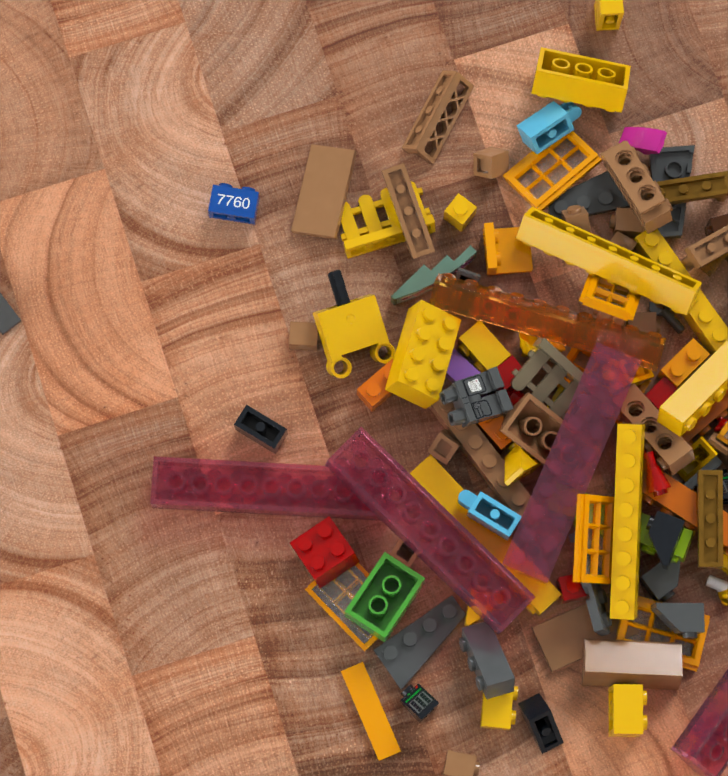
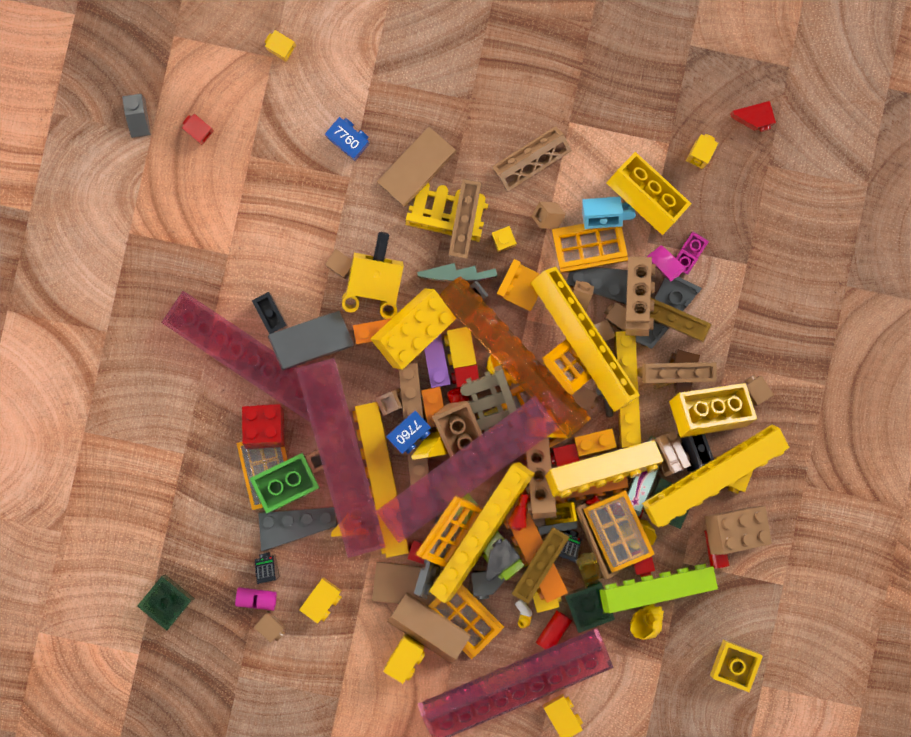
camera: 30 degrees right, 10 degrees up
light orange tile [341,662,401,761] -> none
dark grey hips [439,366,513,427] -> none
medium azure brick [458,490,522,541] -> none
dark grey brick [459,620,515,699] -> none
black slope [518,693,564,754] -> none
dark grey slope [651,603,705,638] -> none
none -> brick [182,114,214,145]
none -> dark pink pin [235,587,277,611]
none -> yellow brick [265,30,296,62]
none -> dark grey tile [268,311,354,371]
none -> blue brick [386,410,431,454]
none -> dark pink slope [676,231,709,275]

